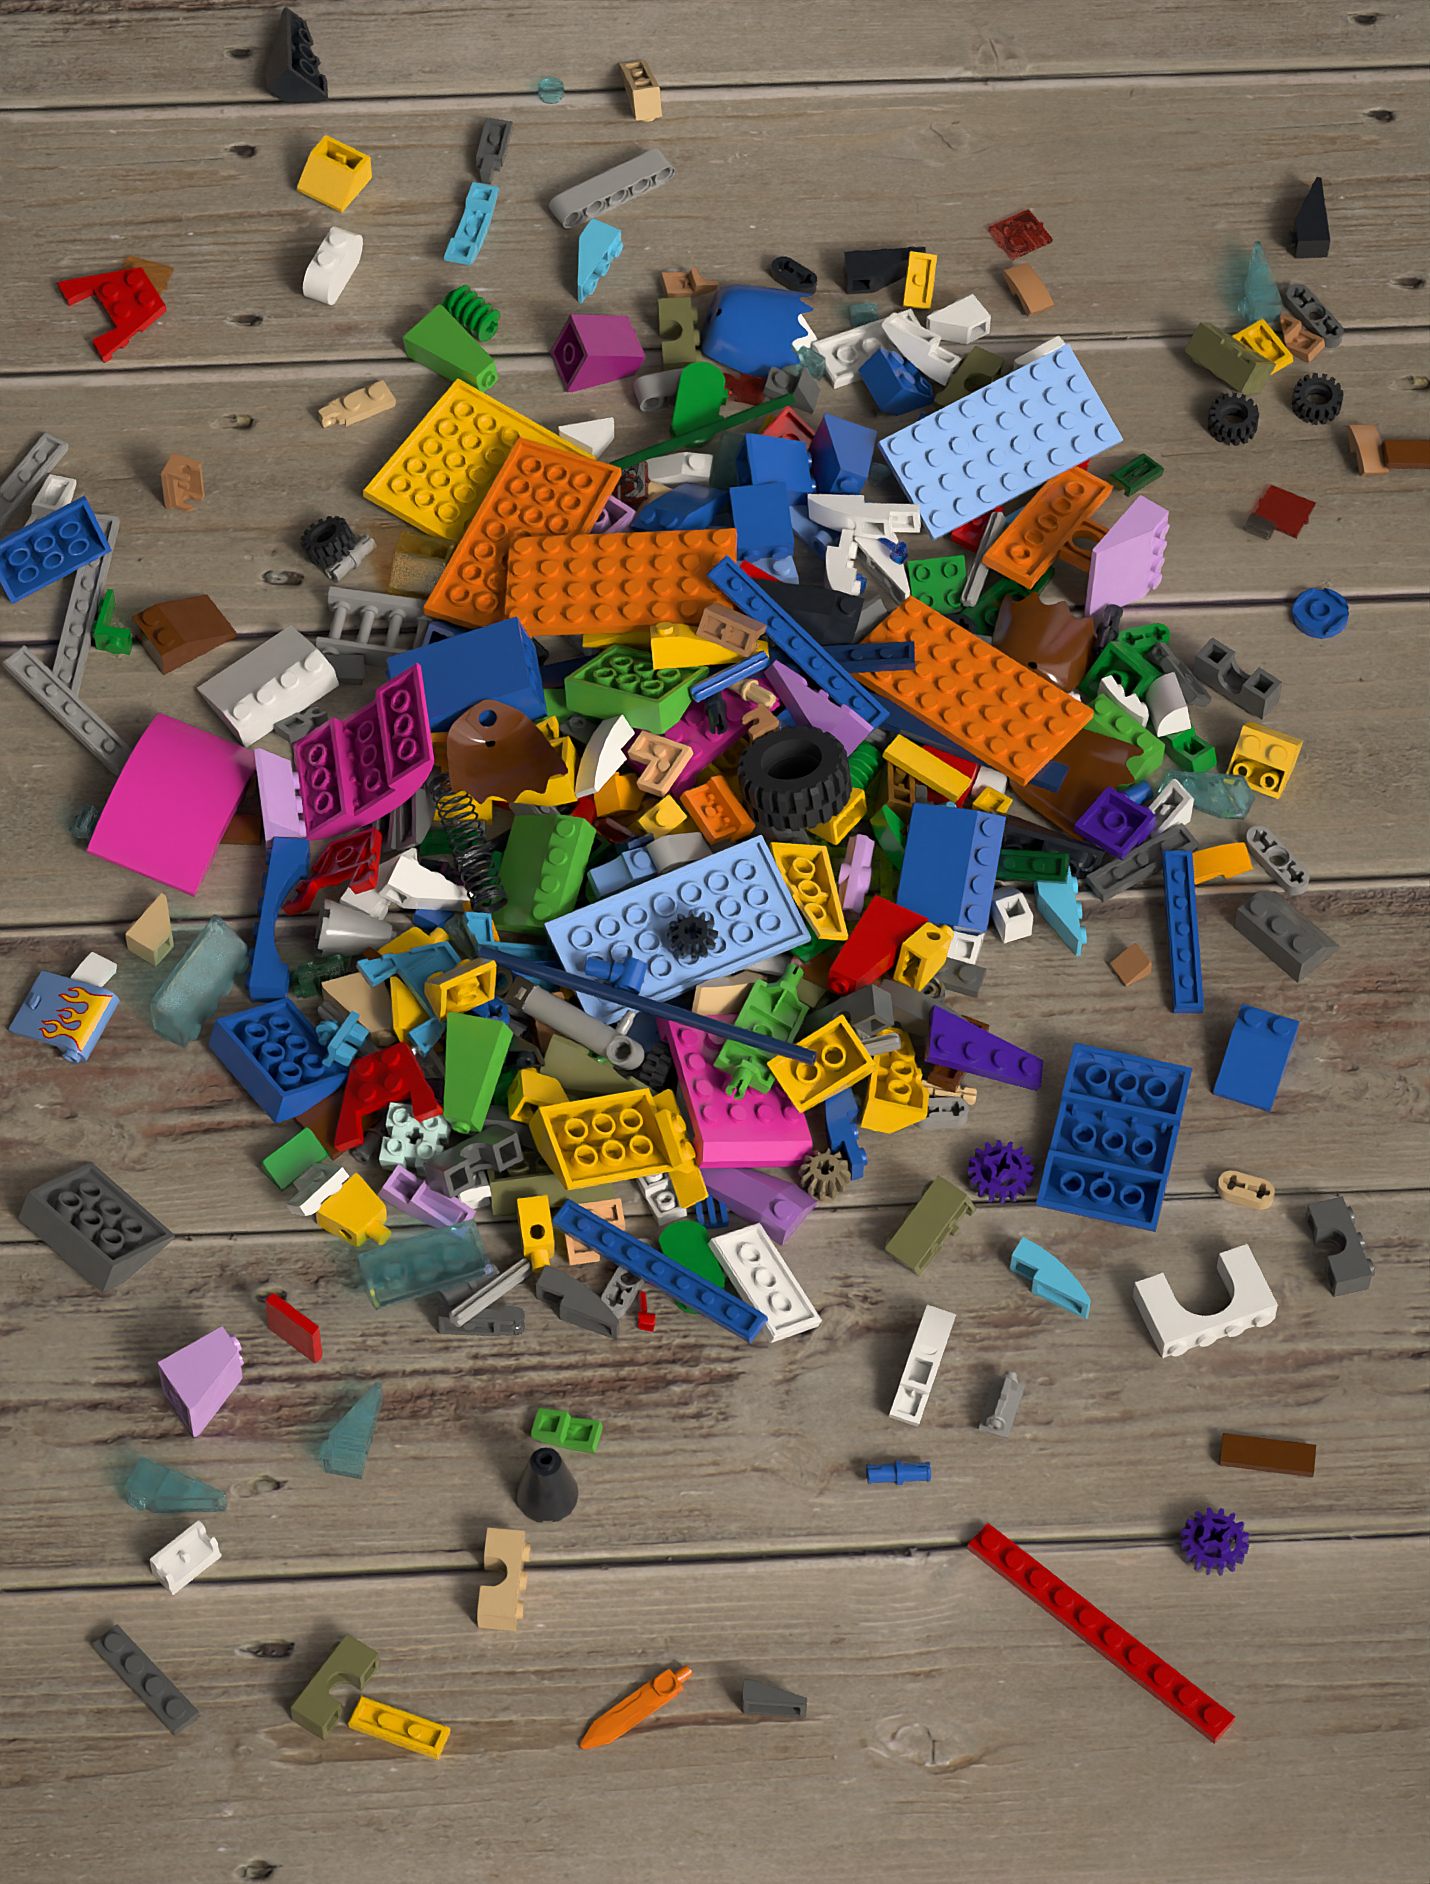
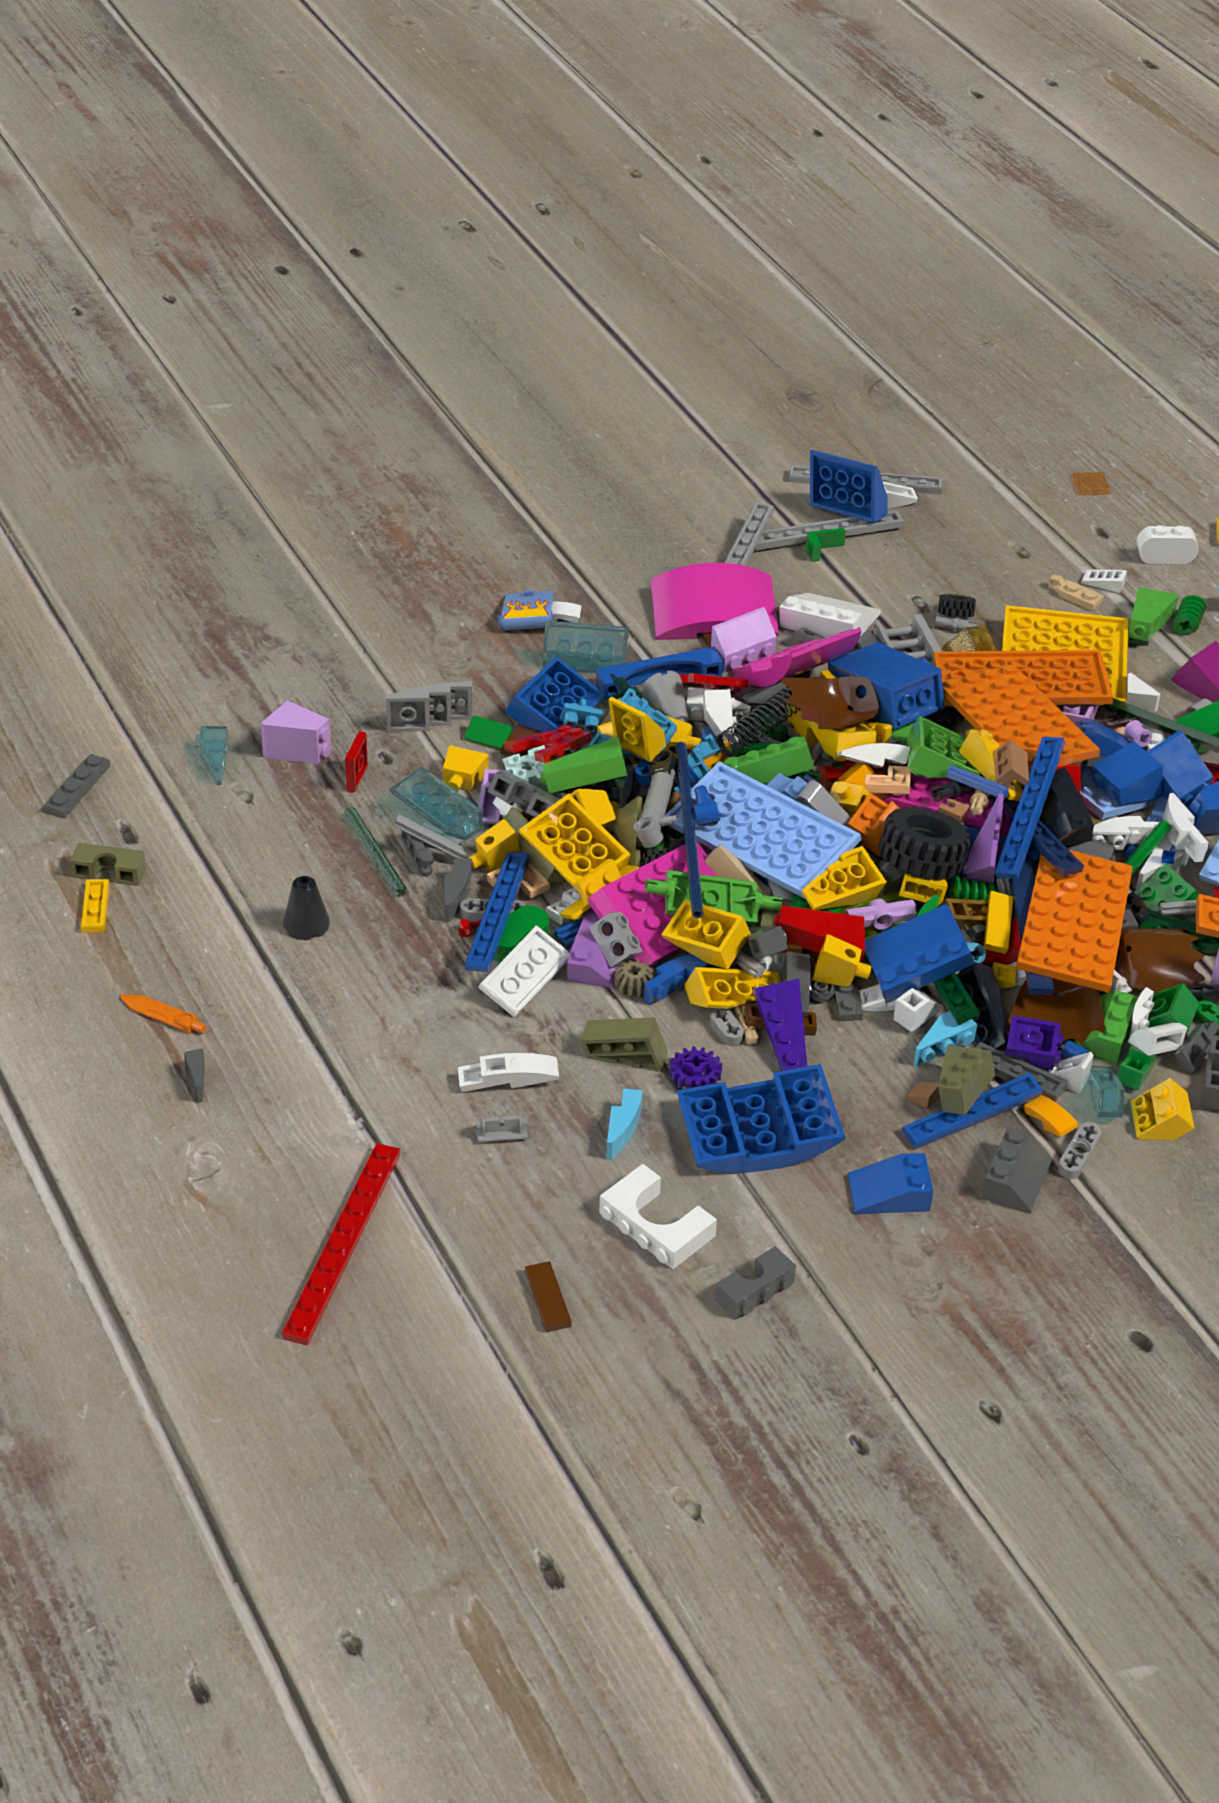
camera: 65 degrees right, 15 degrees down
dark grey slope [19,1162,175,1293] -> none
red wing [57,267,167,363] -> none
tan slope [125,893,174,967] -> none
reddish brown slope [132,595,237,675] -> none
white hinge [150,1520,221,1595] -> none
medium nougat hinge [161,453,205,512] -> none
white plate [286,1163,349,1216] -> none
clear light blue slope [320,1382,383,1479] -> none
tan arch [477,1528,531,1631] -> none
bright green slope [531,1408,603,1454] -> none
black gear [667,909,718,962] -> none
blue pin [866,1460,931,1485] -> none
dark purple gear [1180,1507,1249,1576] -> none
tan beam [1217,1170,1275,1210] -> none
none -> clear green axle [345,807,406,897]
none -> light grey slope [386,681,472,732]
none -> light grey brick [589,911,643,968]
none -> olive wedge [939,1045,995,1115]
none -> white slope [1081,570,1127,593]
none -> lavender bush [1124,720,1152,747]
none -> green axle [1124,821,1172,875]

